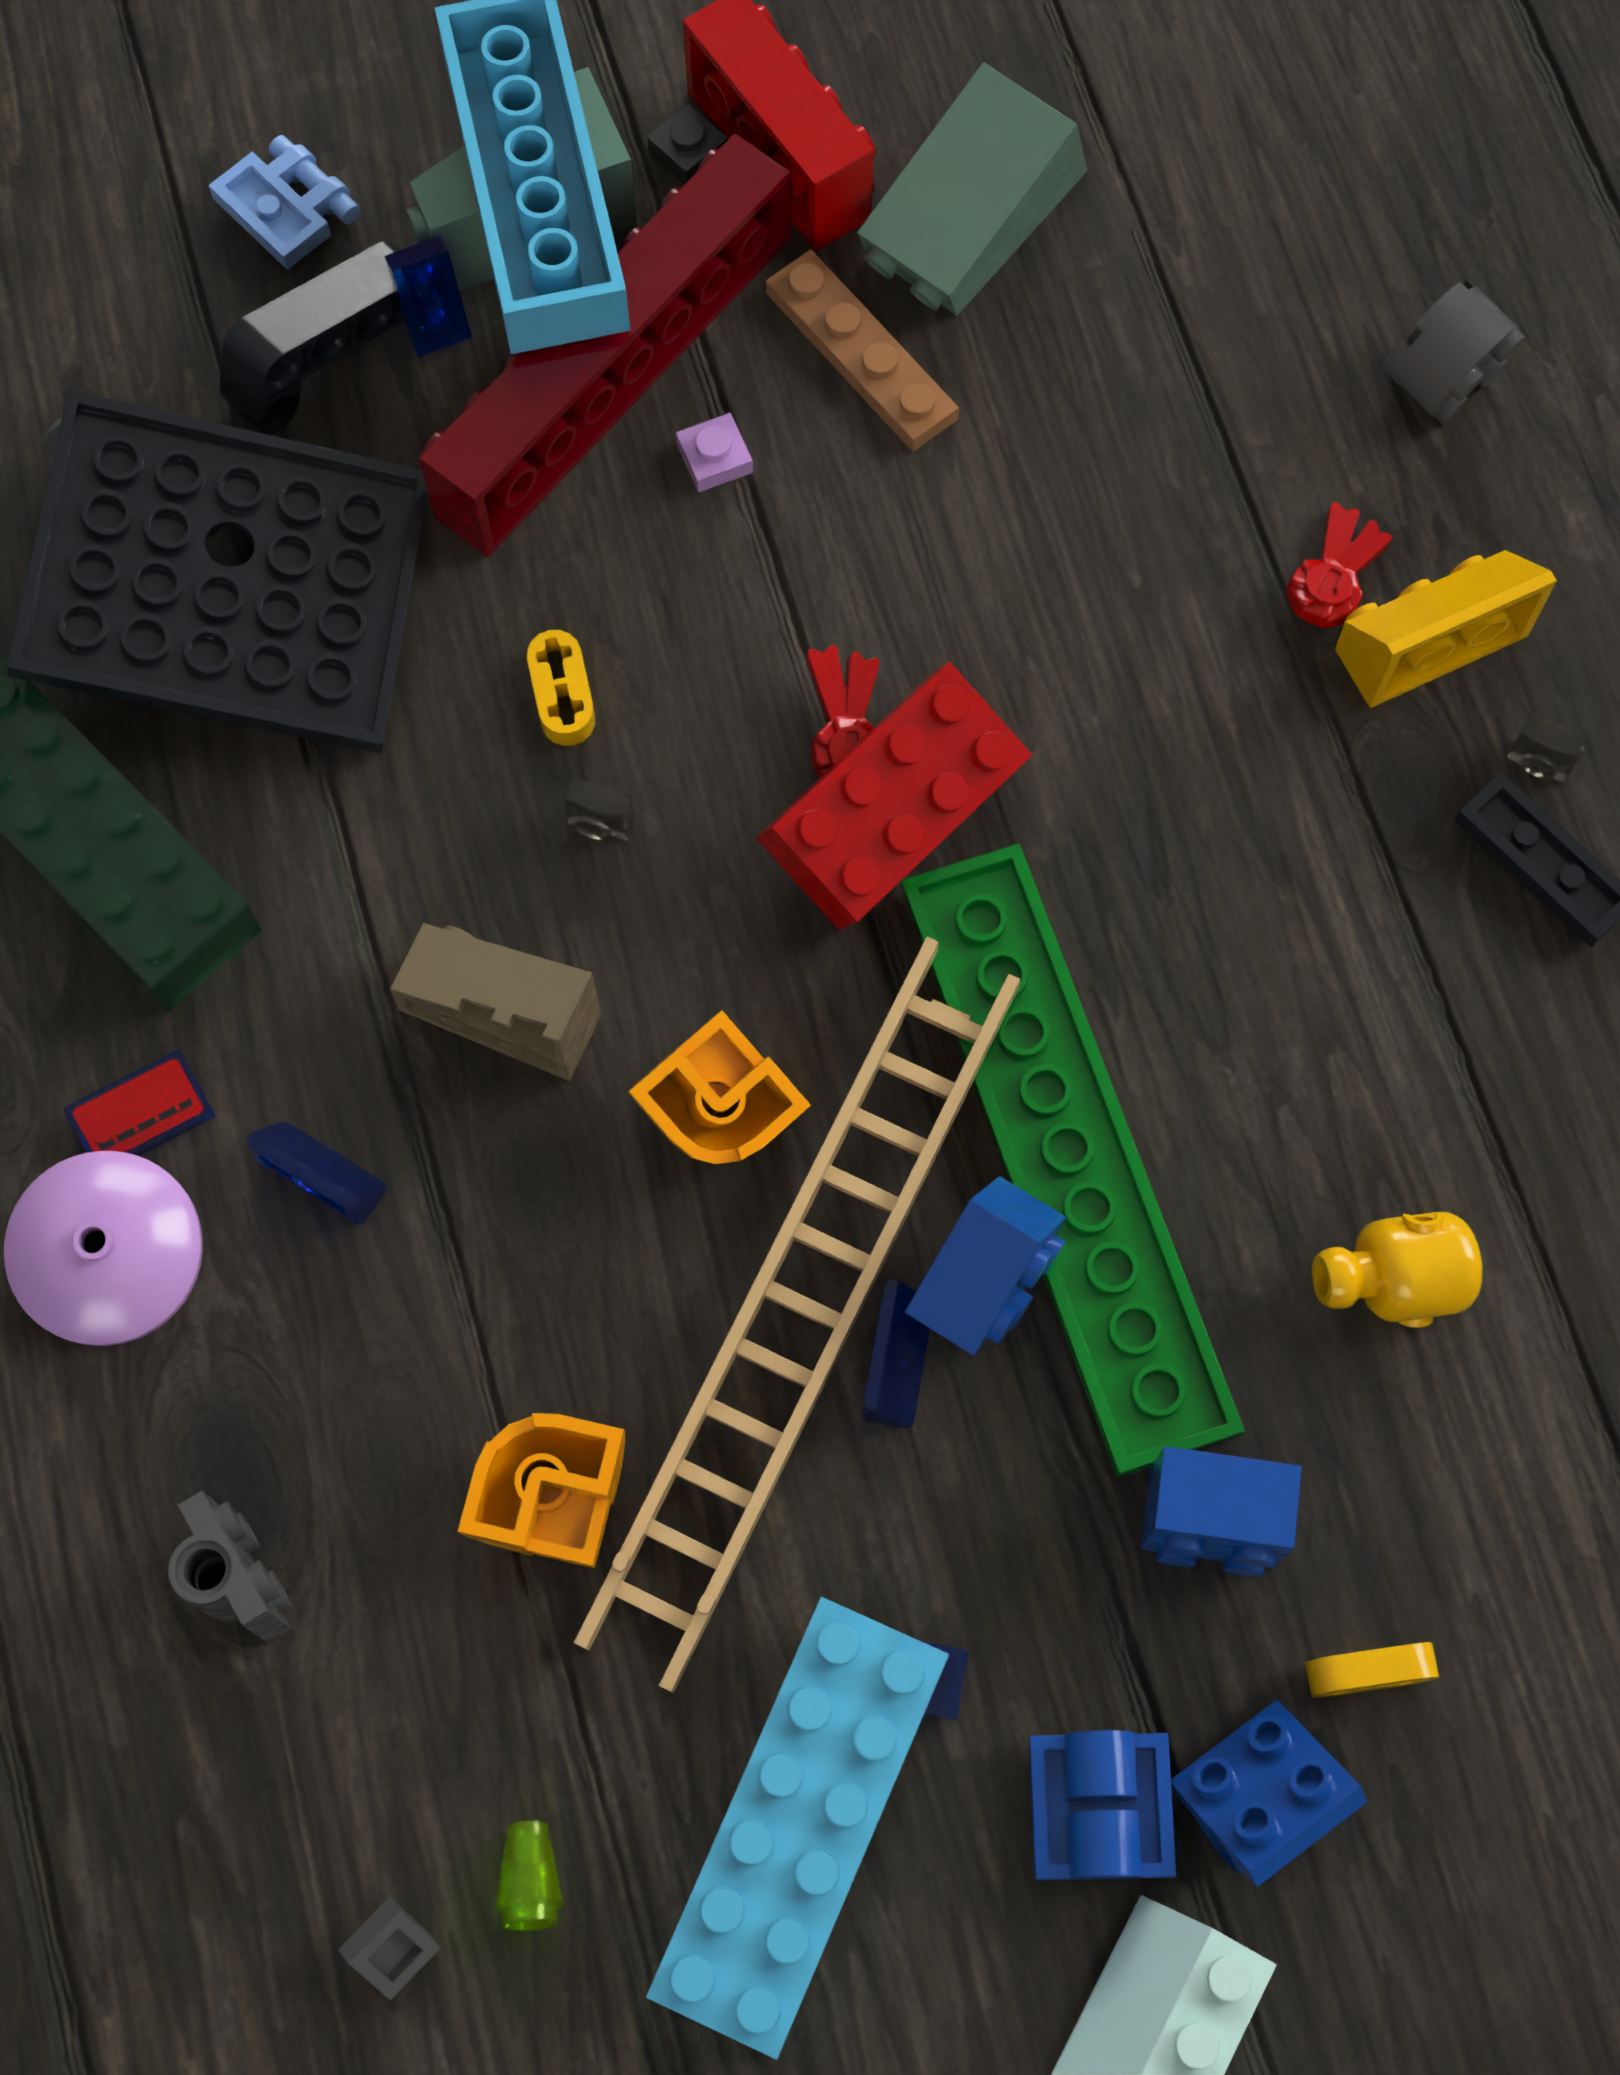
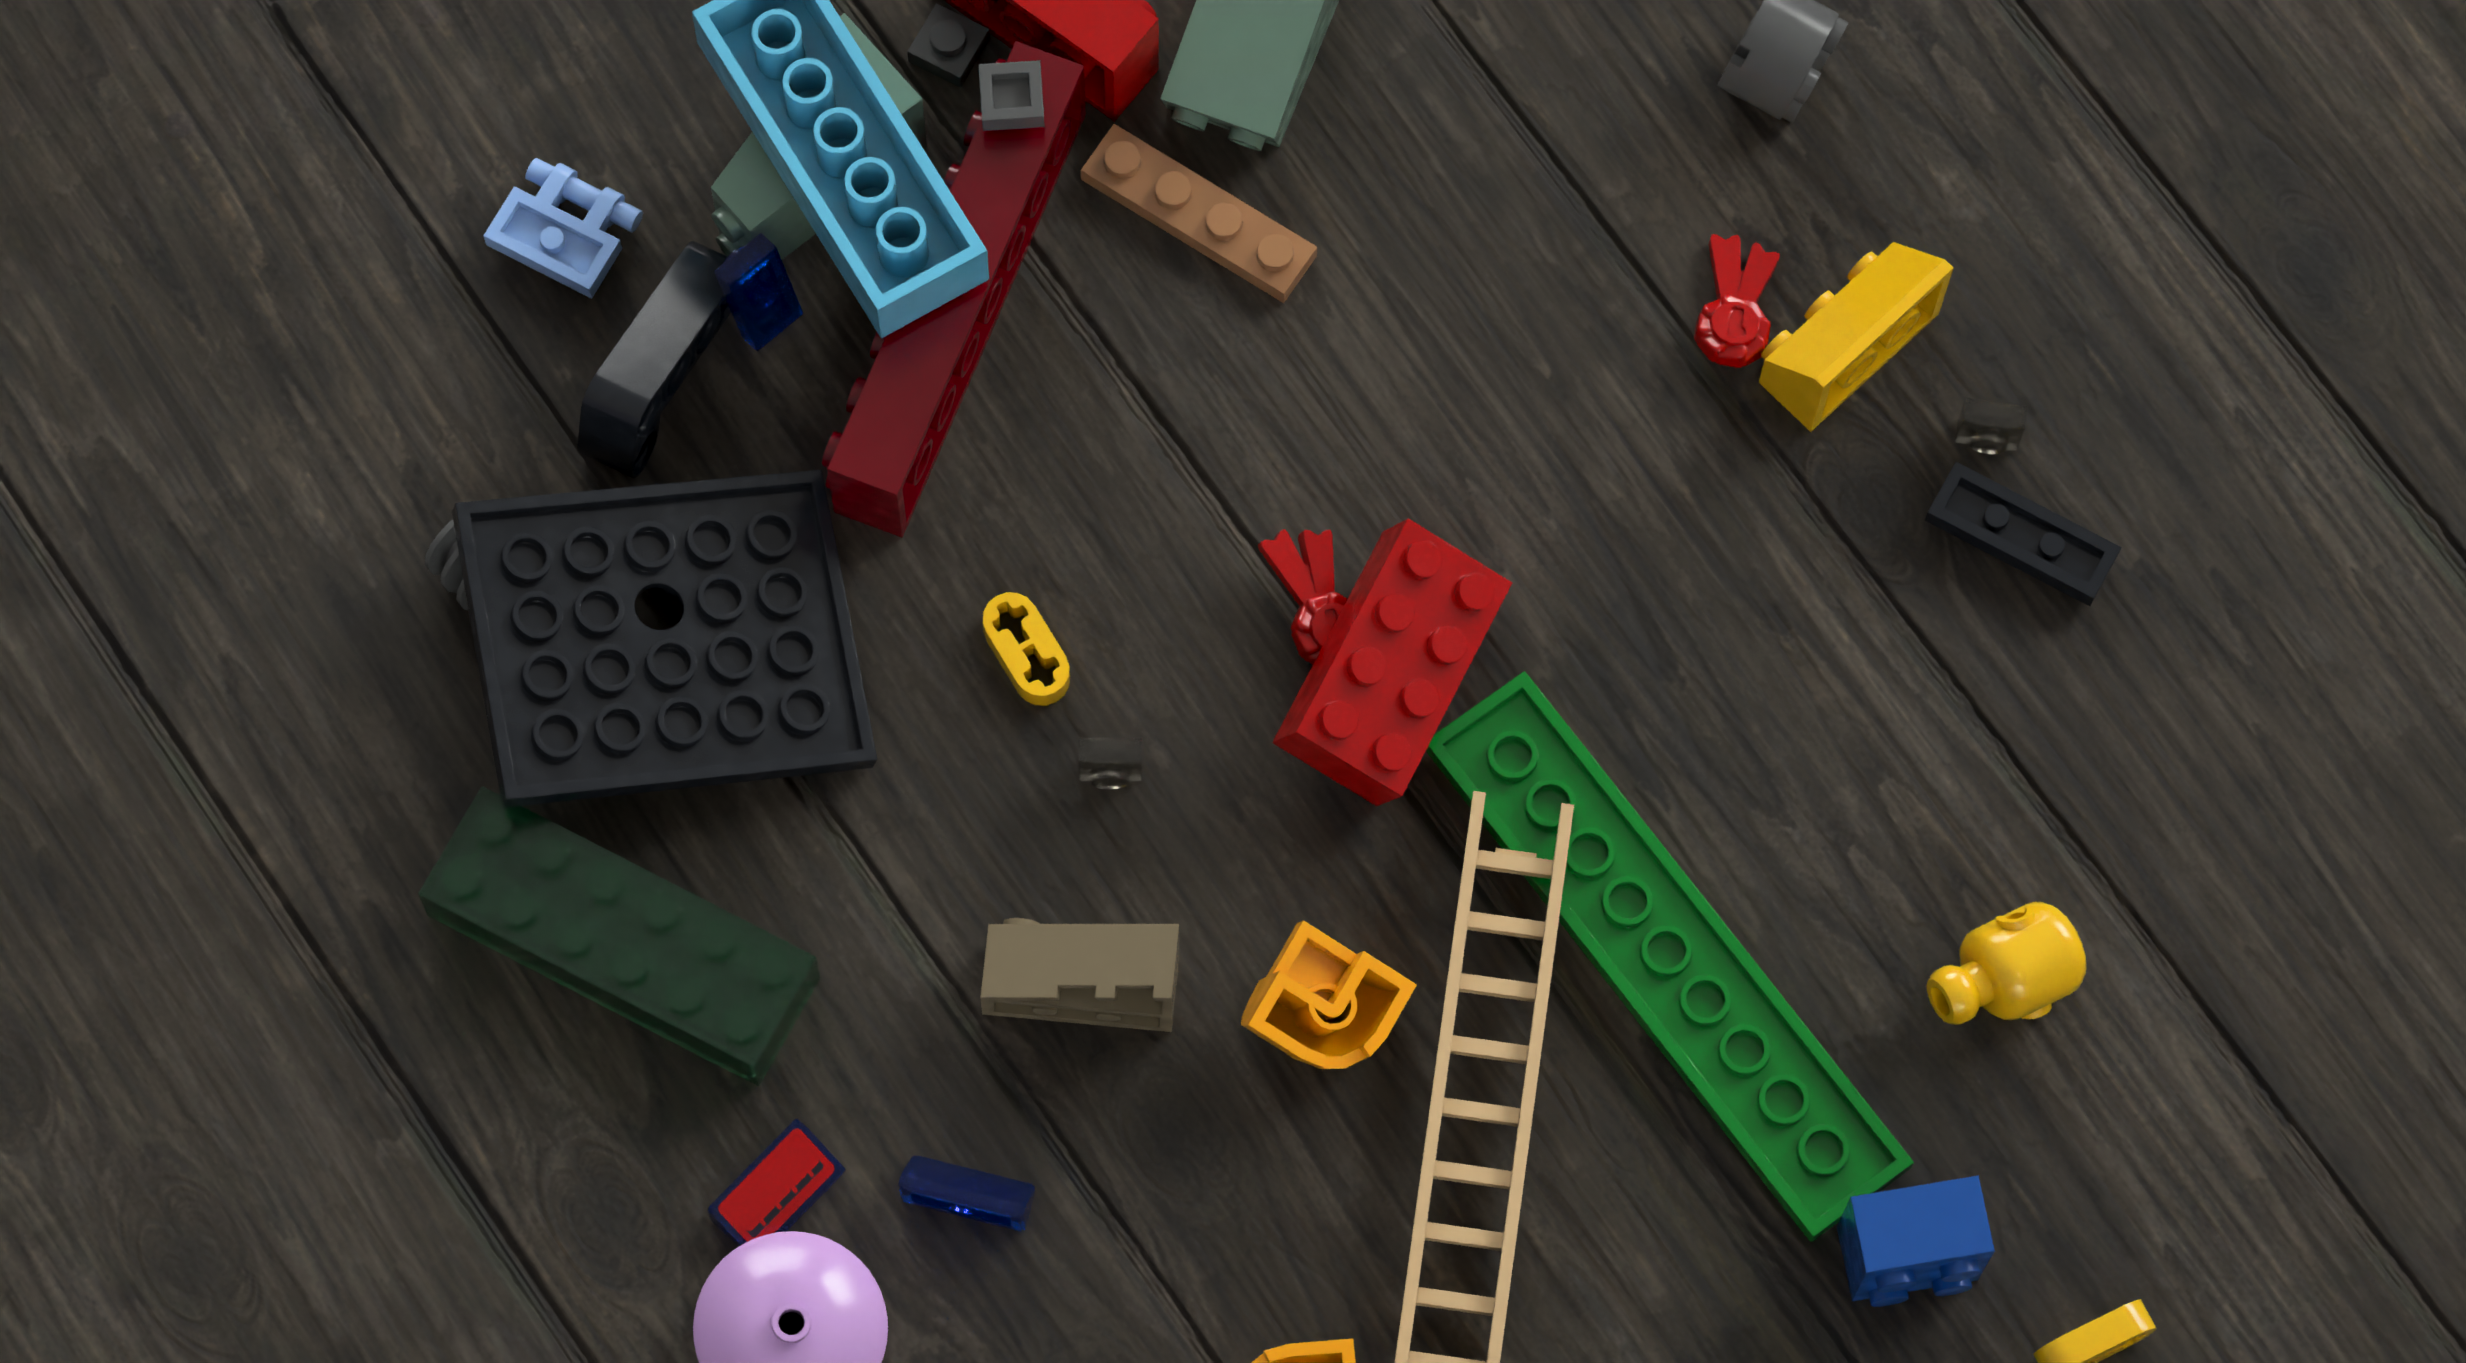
camera: 20 degrees left, 0 degrees up
lavender plate [676,412,753,493] -> none
clear blue slope [863,1279,930,1428] -> none
blue brick [905,1176,1067,1356] -> none
none -> dark grey plate [978,60,1045,131]

